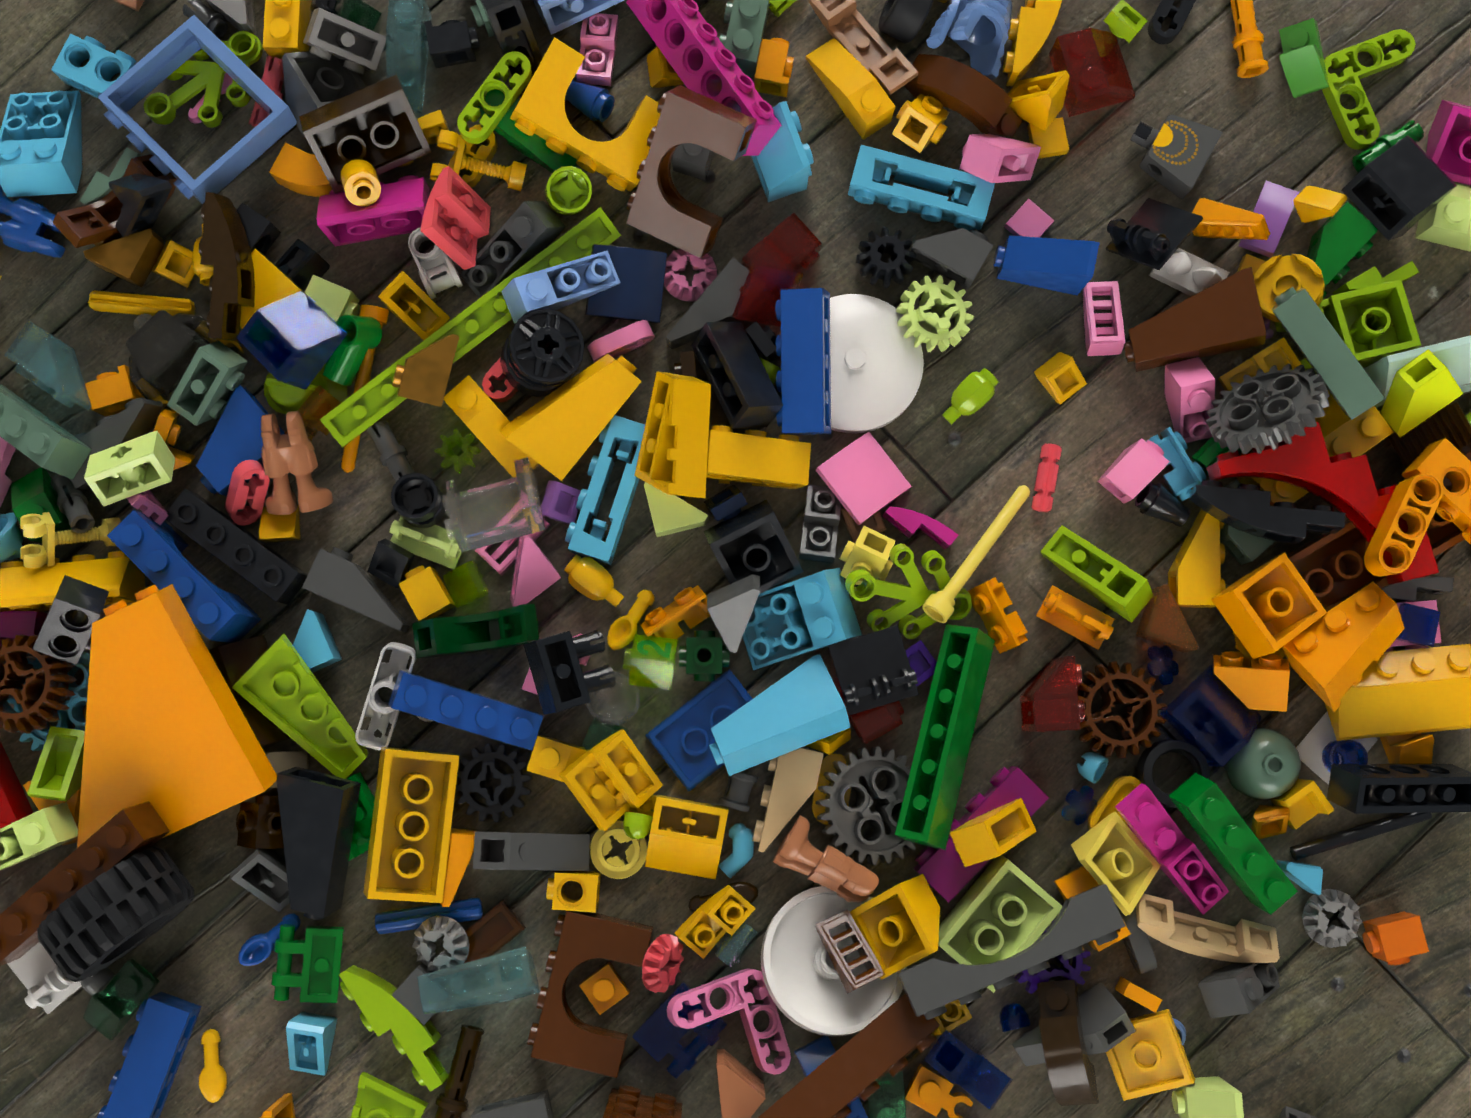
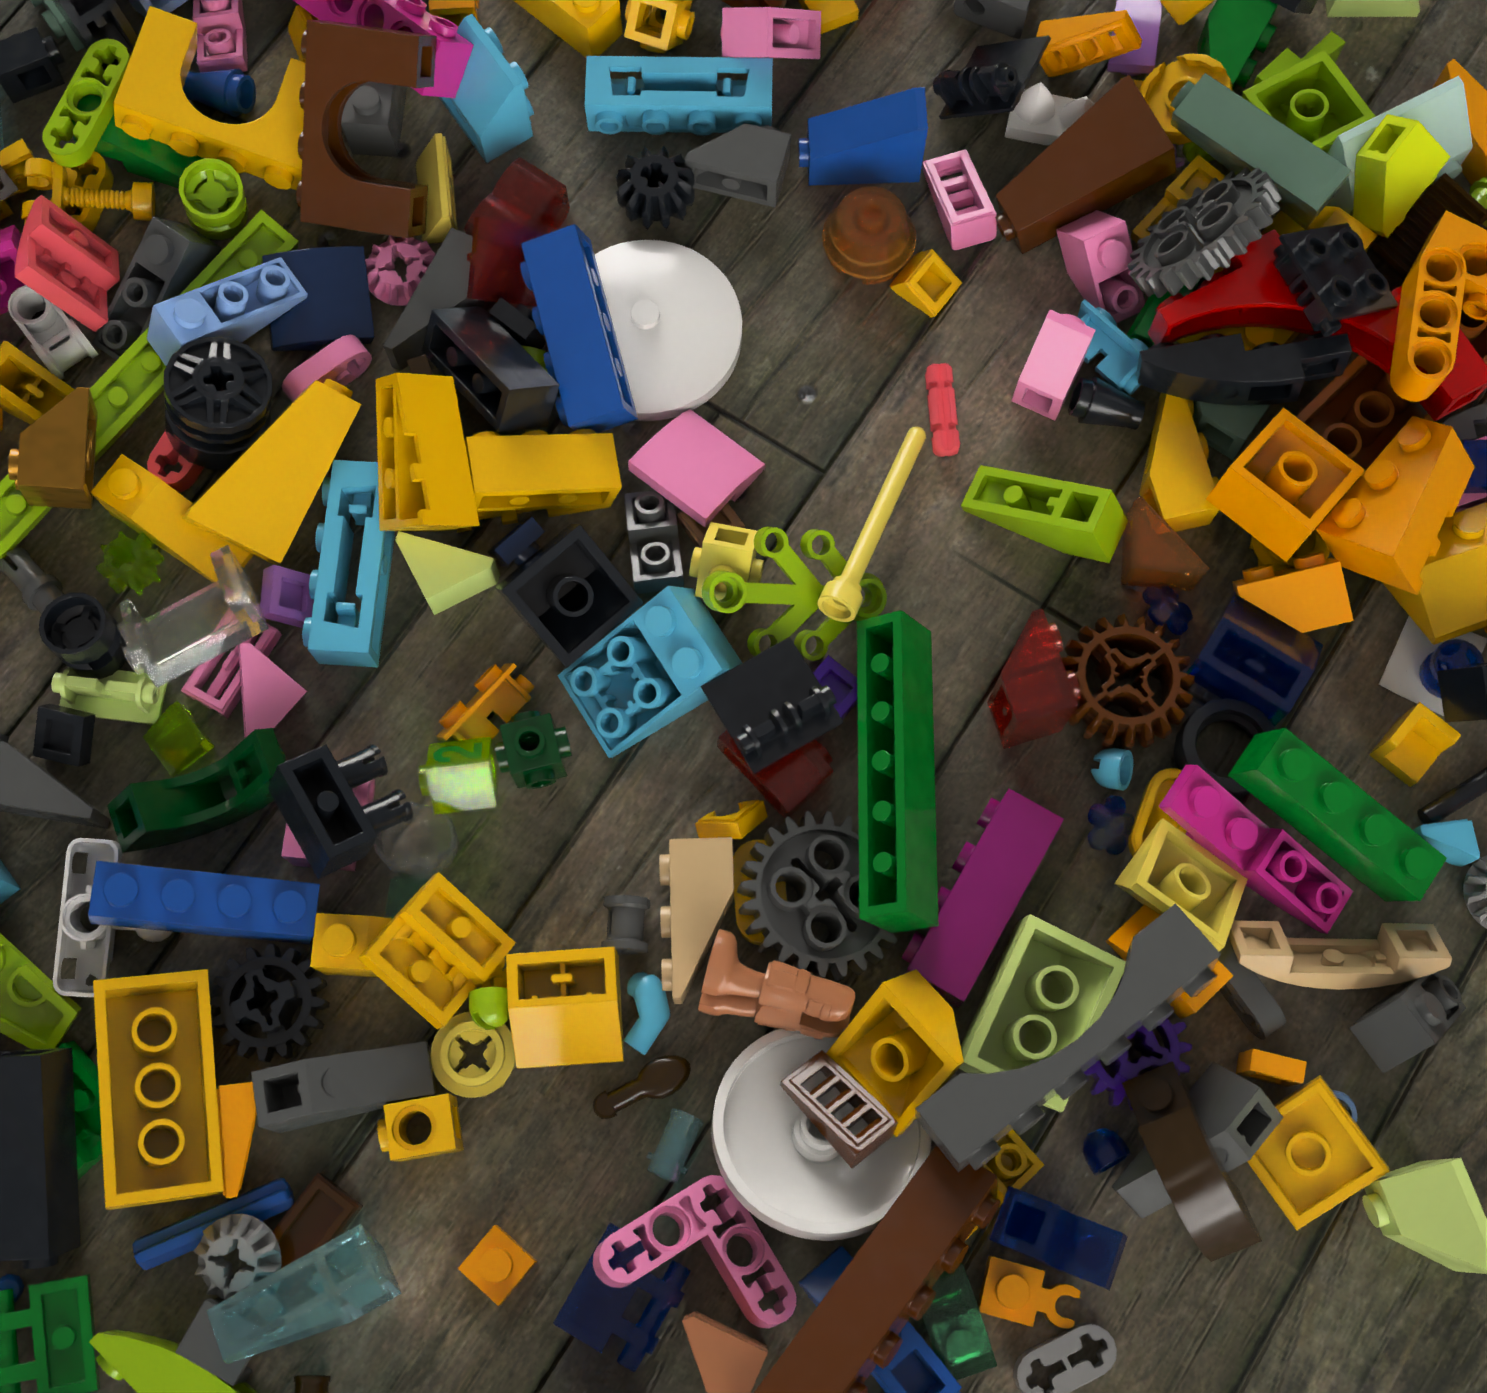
camera: 10 degrees left, 10 degrees down
yellow brick [398,565,456,621] -> none
reddish brown arch [527,911,653,1078] -> none
yellow plant [563,554,625,607] -> none
yellow piece [607,589,655,650] -> none
coral gear [642,934,684,993] -> none
blue tile [645,669,753,791] -> none
yellow slope [675,885,756,959] -> none
slope [707,574,761,653] -> none
medium azure slope [709,654,851,776] -> none
dark pink slope [882,506,959,549] -> none
yellowish green gear [896,275,974,352] -> none
lime plant [942,368,999,425] -> none
yellow slope [950,798,1037,867] -> none
light orange hinge [968,577,1028,654] -> none
bright pink tile [1004,198,1054,238] -> none
light orange hinge [1036,585,1115,650] -> none
sand green cylinder [1223,728,1301,800] -> none
light orange slope [1251,805,1290,839] -> none
none -> light yellow slope [416,133,458,244]
none -> clear orange cone [822,186,916,284]
none -> black hinge [1273,223,1399,337]

